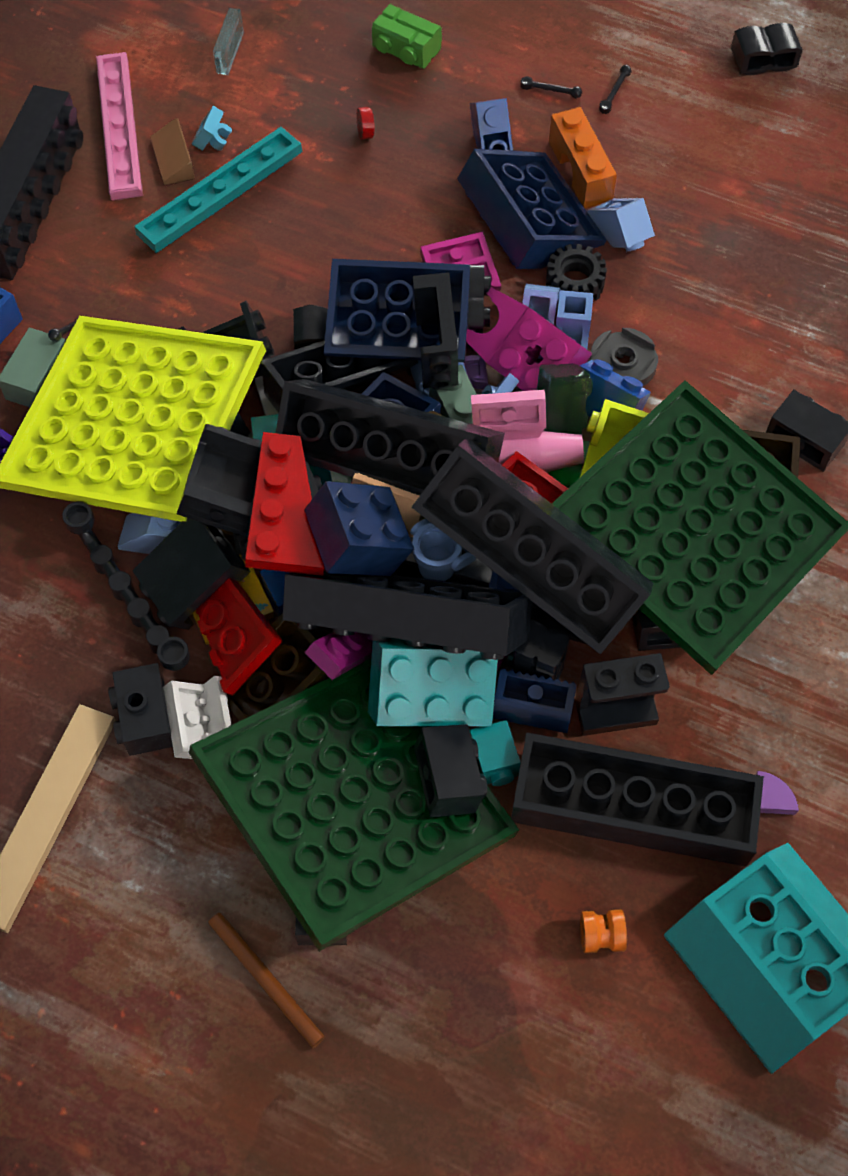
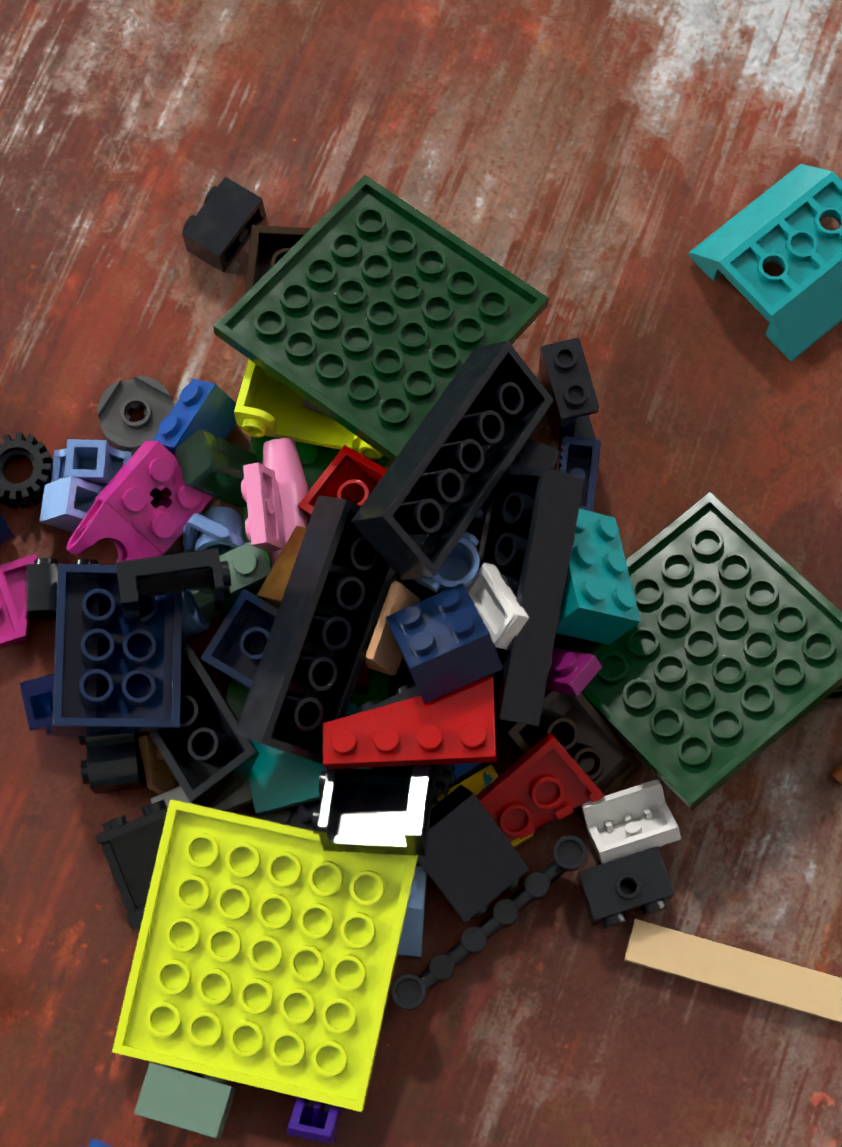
camera: 90 degrees left, 10 degrees up
black hinge [48,315,87,342] -> none
black brick [414,724,487,817] -> none
teal brick [469,720,521,786] -> none
black brick [511,732,764,867] -> none
orange wheel [580,909,627,953] -> none
medium lavender tile [755,771,799,815] -> none
none -> white tile [466,563,529,650]

